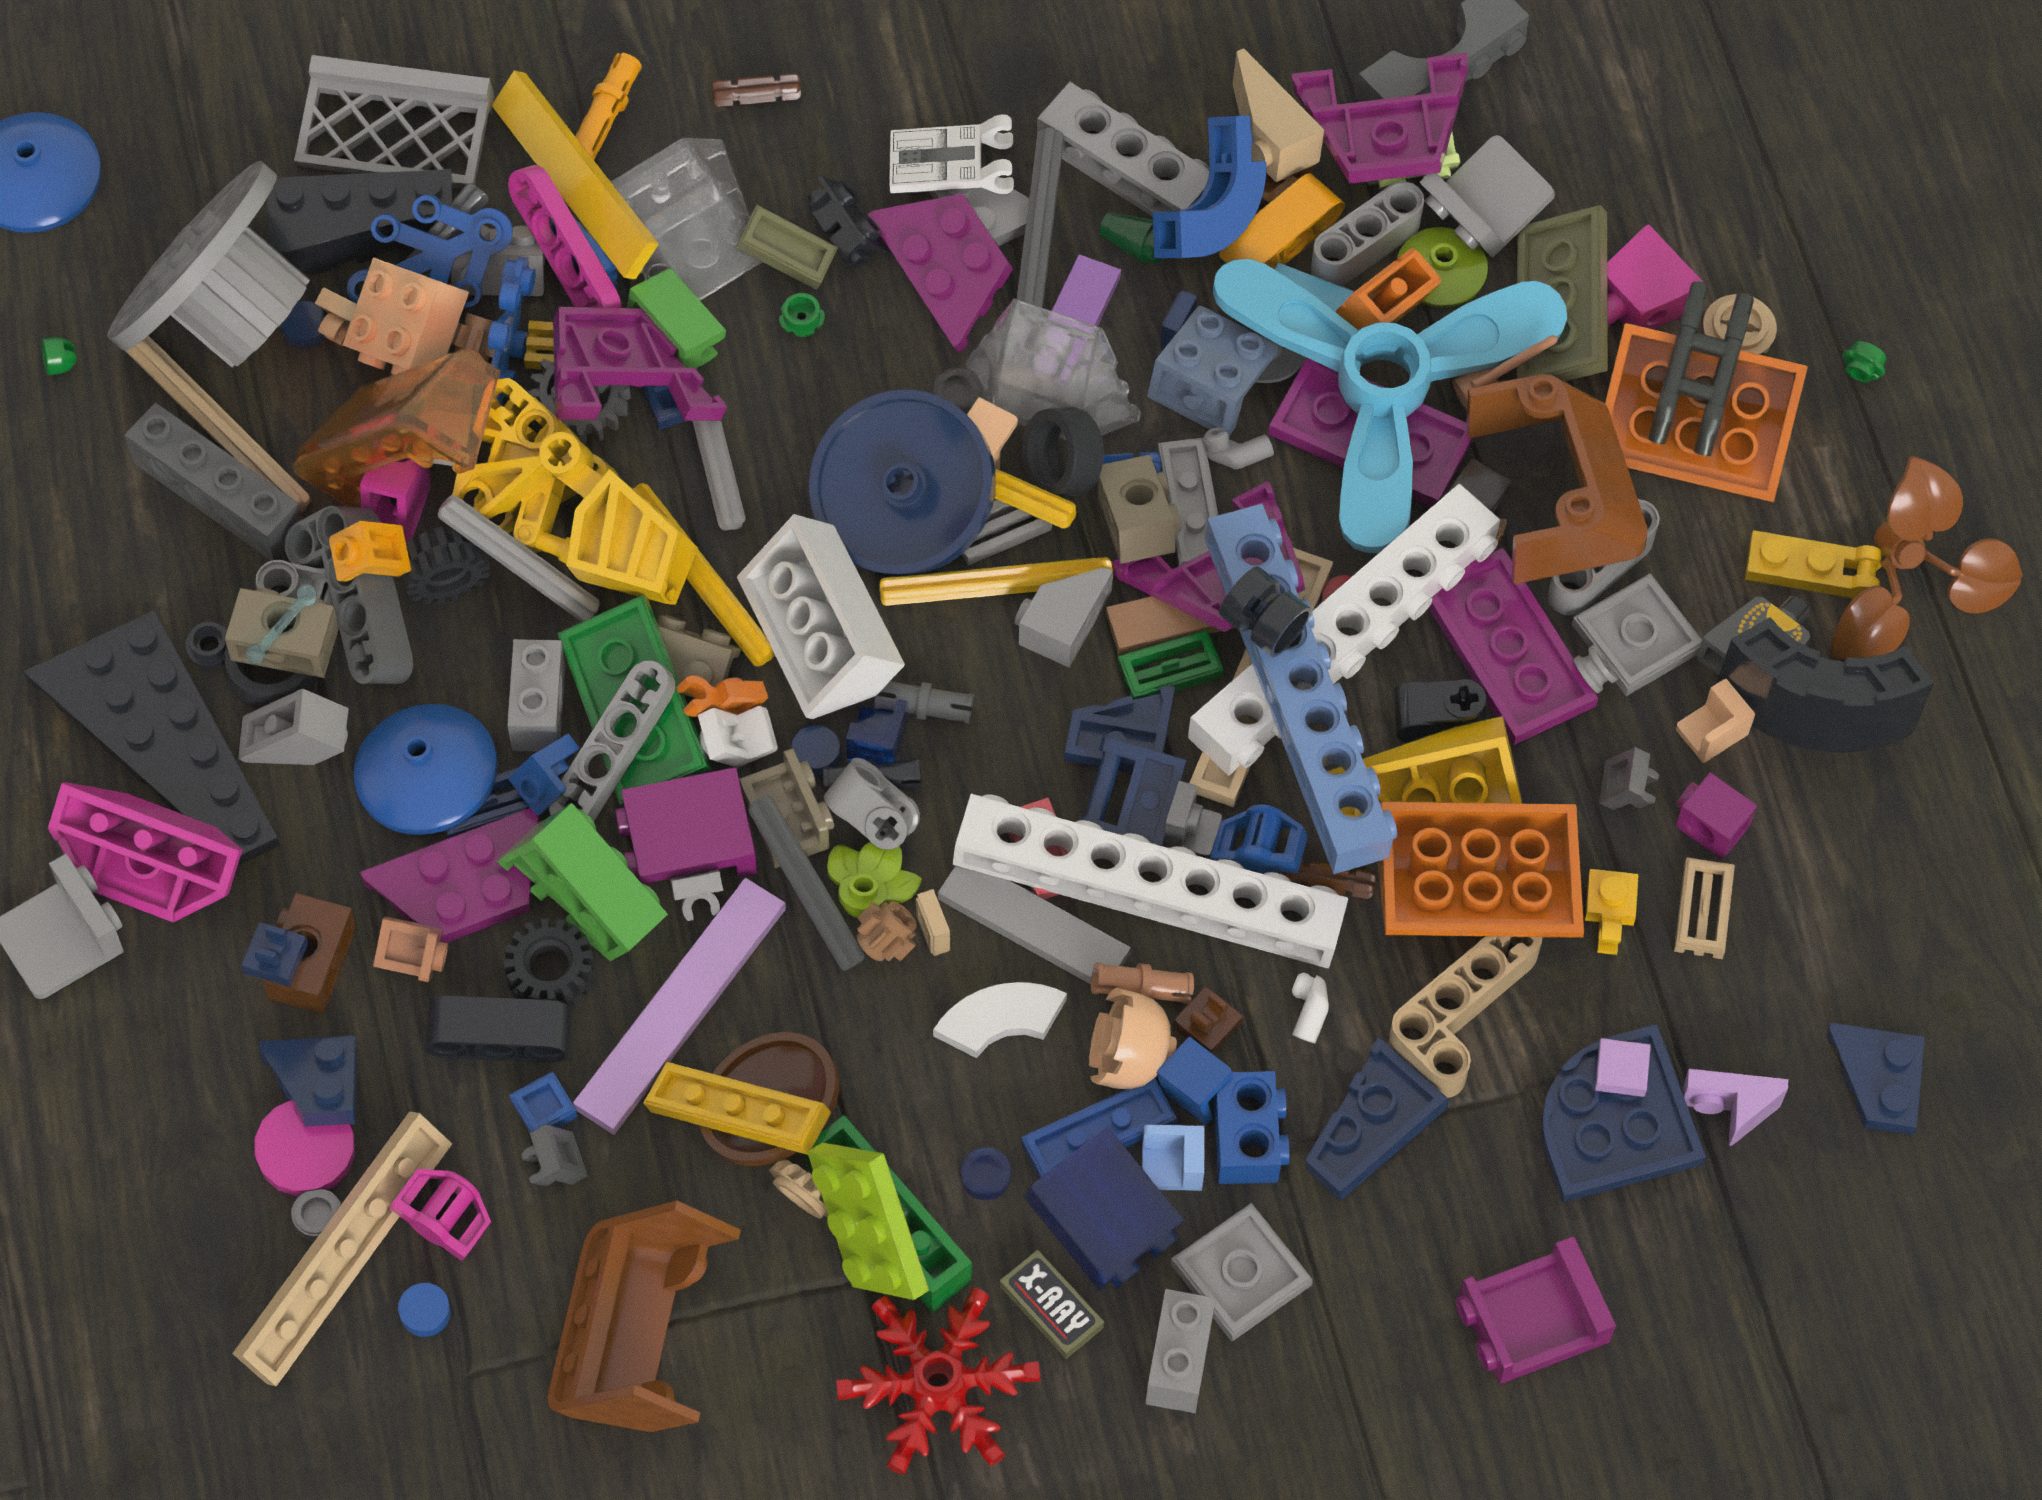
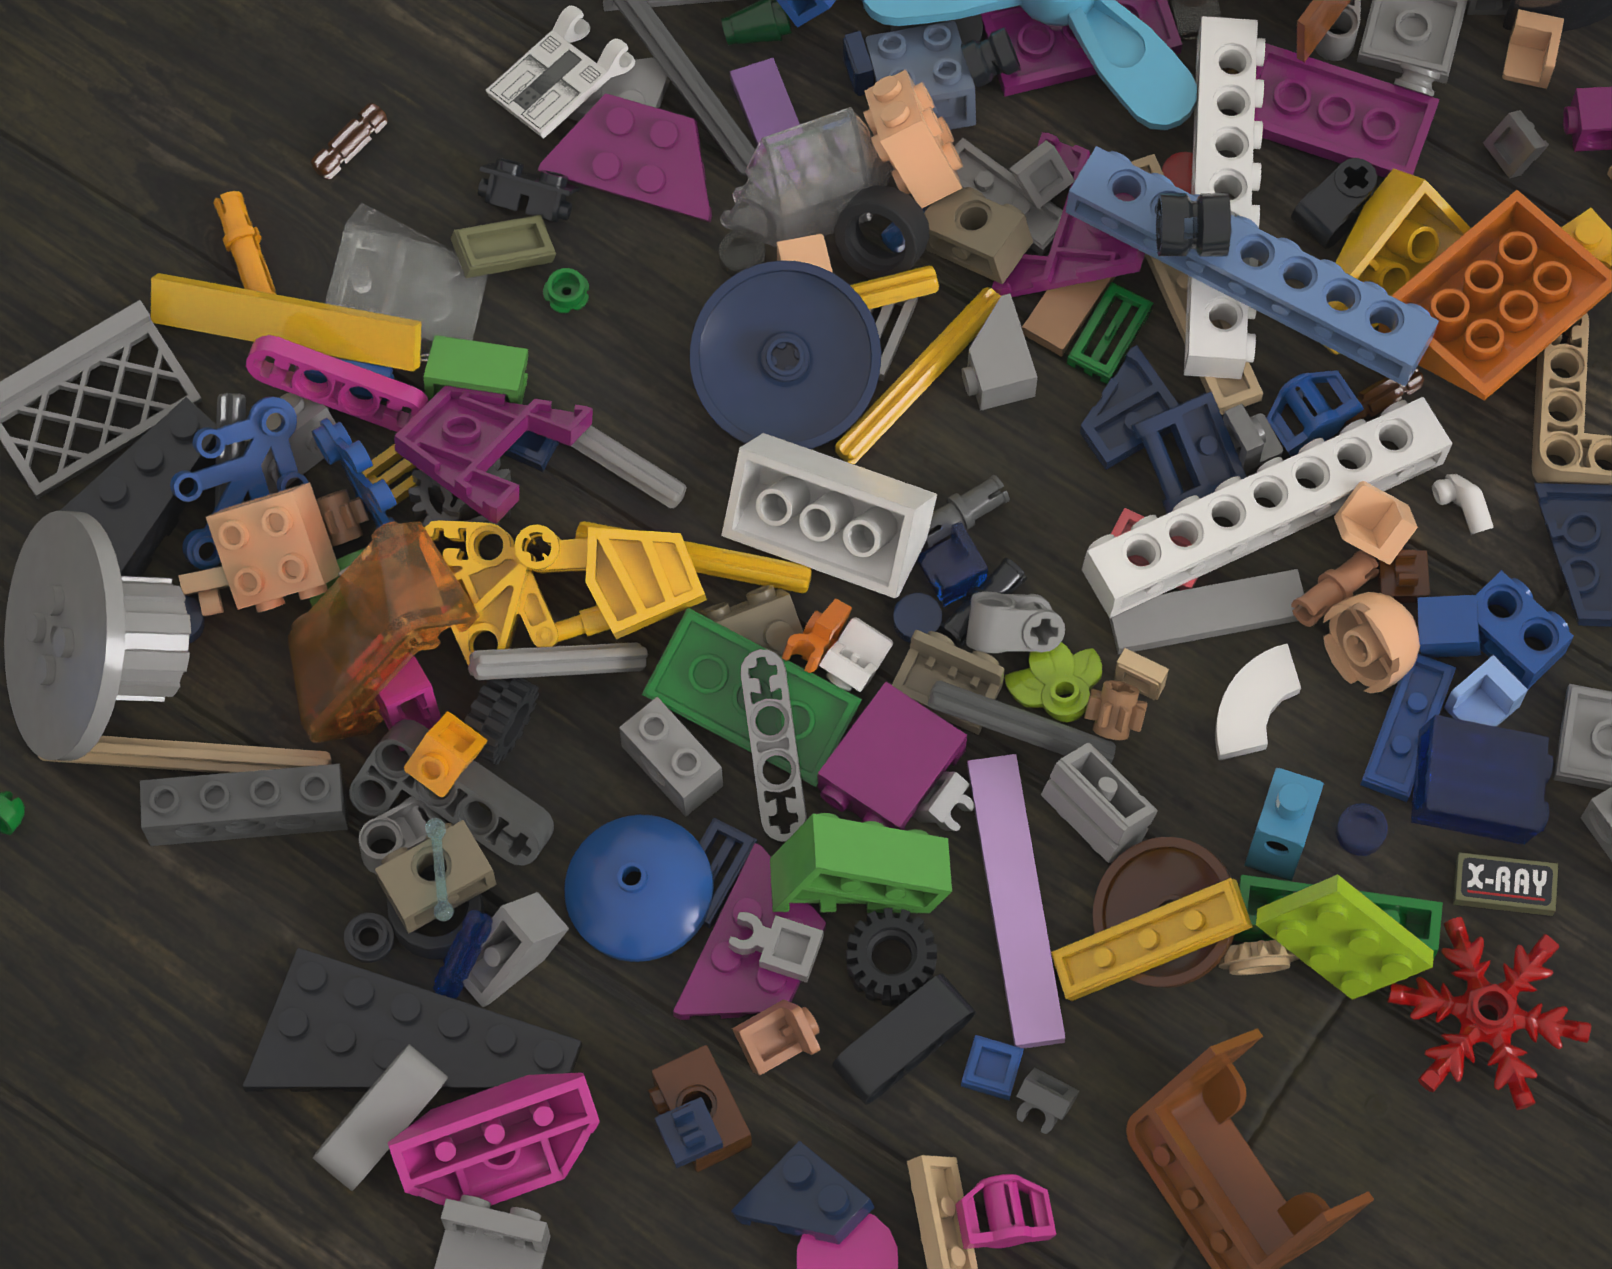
camera: 40 degrees left, 5 degrees up
blue bracket [508,733,580,815] -> none
light grey arm [1203,428,1274,469] -> none
none -> light grey beam [312,1044,448,1191]
none -> clear blue axle [433,910,493,999]
none -> light grey plate [729,912,824,982]
none -> light nougat brick [863,70,963,208]
none -> black wheel [961,27,1021,88]
none -> light grey tile [1009,140,1075,209]
none -> light grey brick [1041,743,1158,863]
none -> dark azure torso [1244,768,1324,881]
none -> light nougat panel [1334,481,1418,565]

